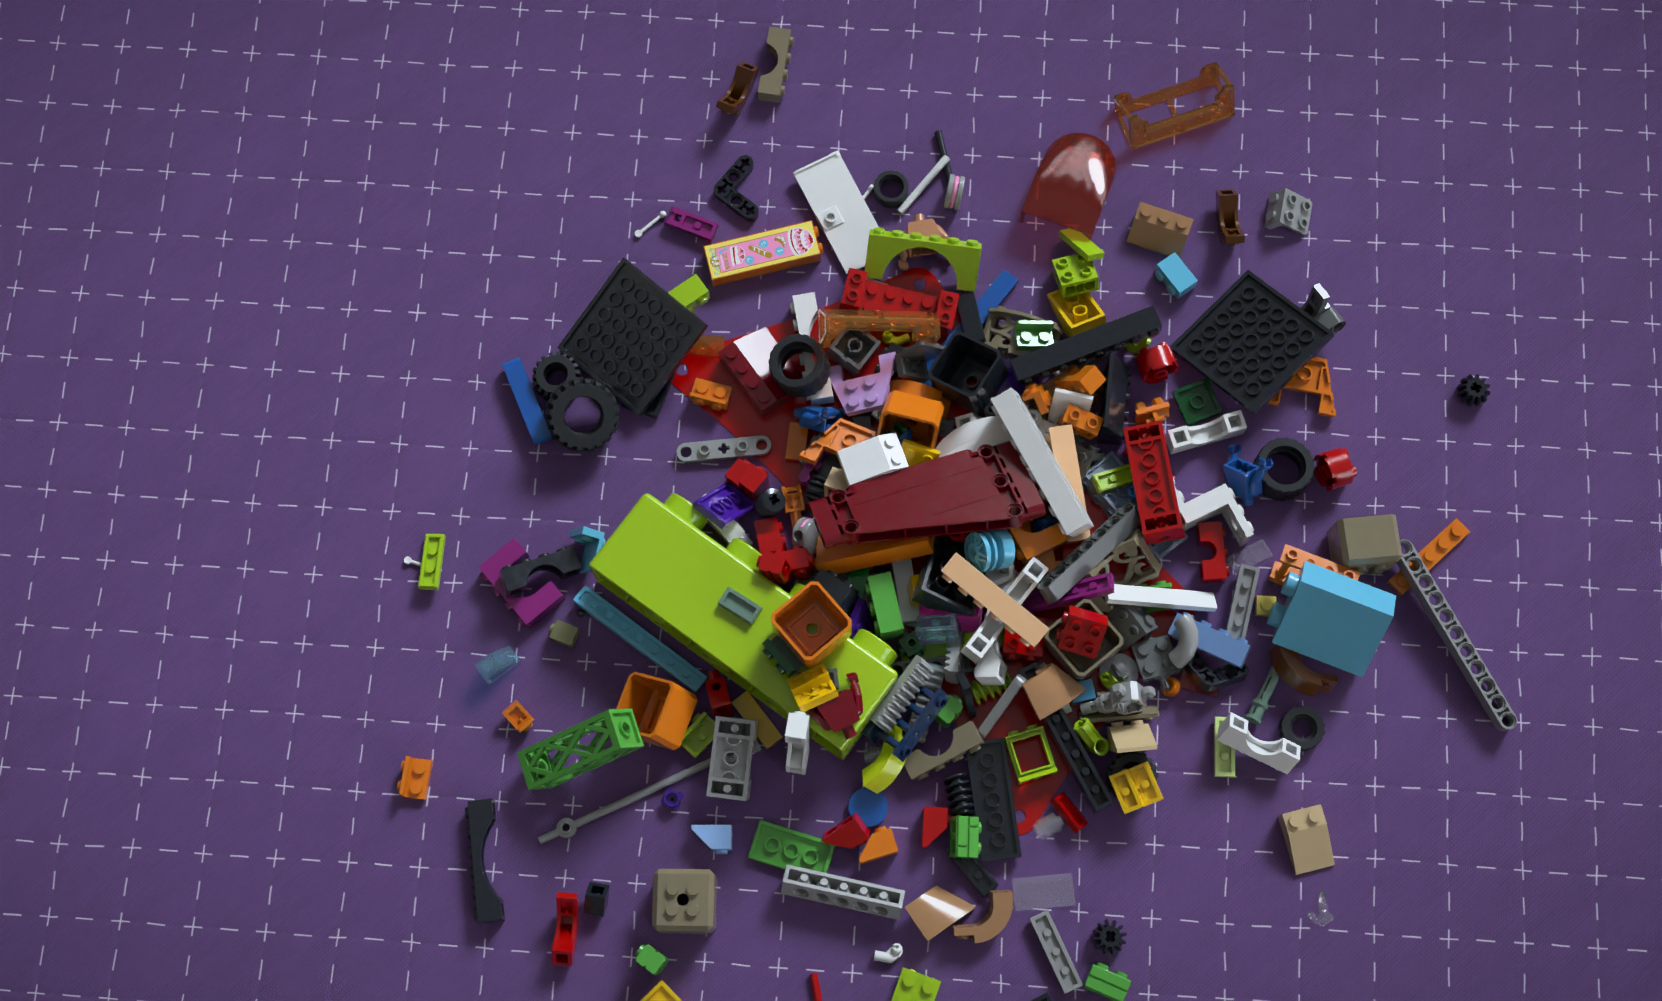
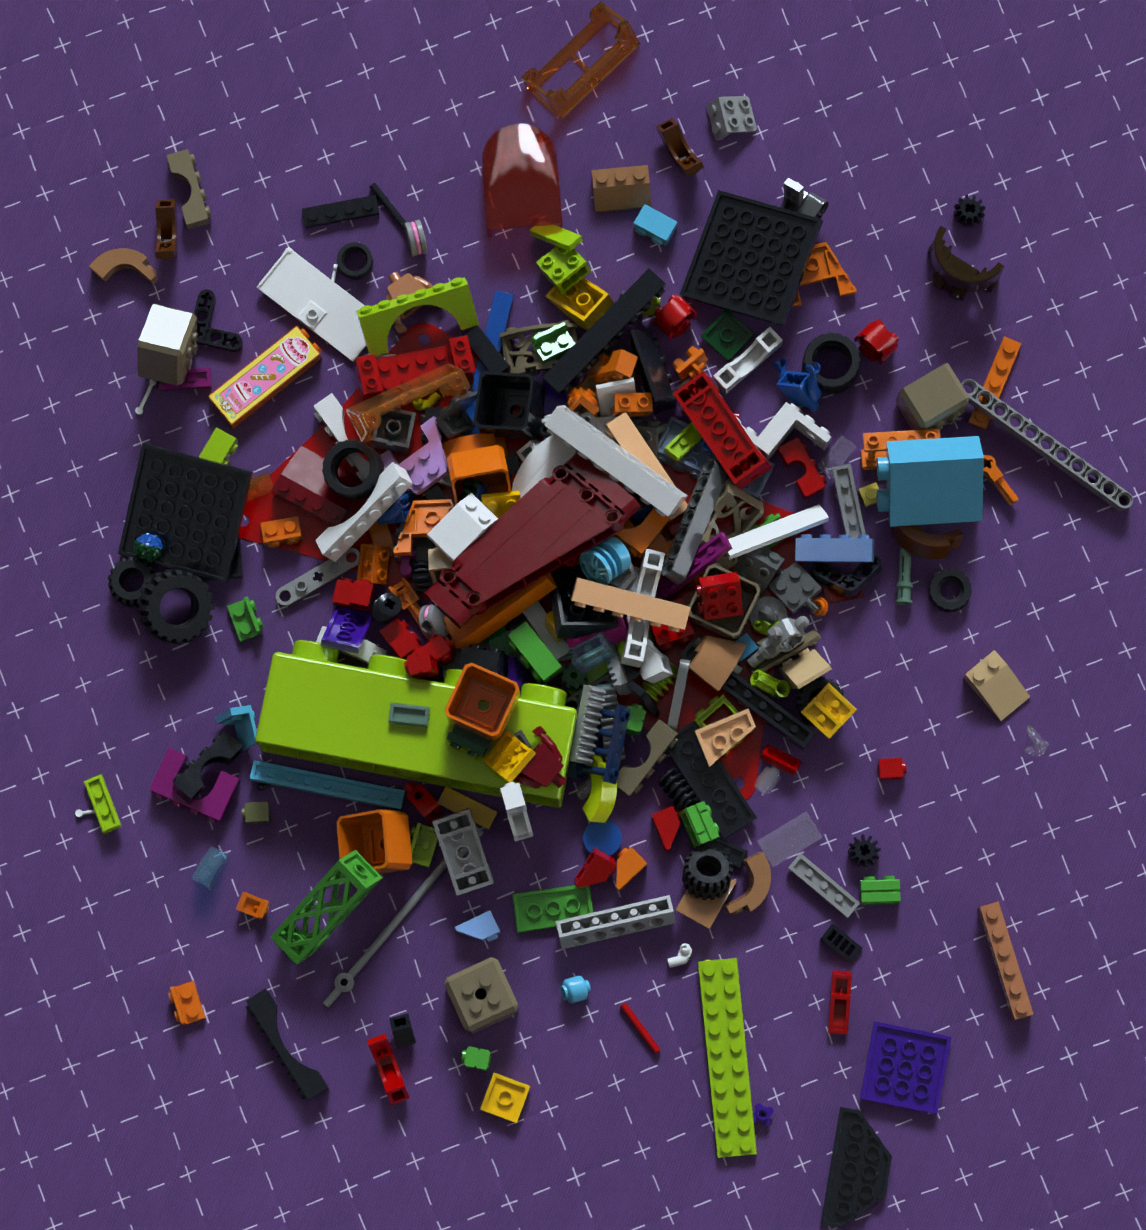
camera: 25 degrees left, 5 degrees up
blue beam [502,357,553,445] -> none
dark purple plate [661,788,684,811] -> none
white bar [897,155,950,215] -> none
light grey cylinder [1169,614,1199,669] -> none
yellowish green plate [1214,717,1235,778] -> none
white arch [1217,712,1301,774] -> none
none -> medium nougat arch [89,248,158,285]
none -> dark green piece [133,533,163,563]
none -> dark tan plate [137,304,198,386]
none -> bright green bracket [227,596,264,642]
none -> black plate [302,195,379,228]
none -> white arch [315,462,413,562]
none -> orange bracket [357,544,390,585]
none -> medium azure head [560,976,591,1003]
none -> black tyre [682,847,733,900]
none -> light nougat wing [694,709,756,767]
none -> red brick [878,758,907,781]
none -> dark brown piece [927,226,1005,301]
none -> orange connector [983,455,1019,505]

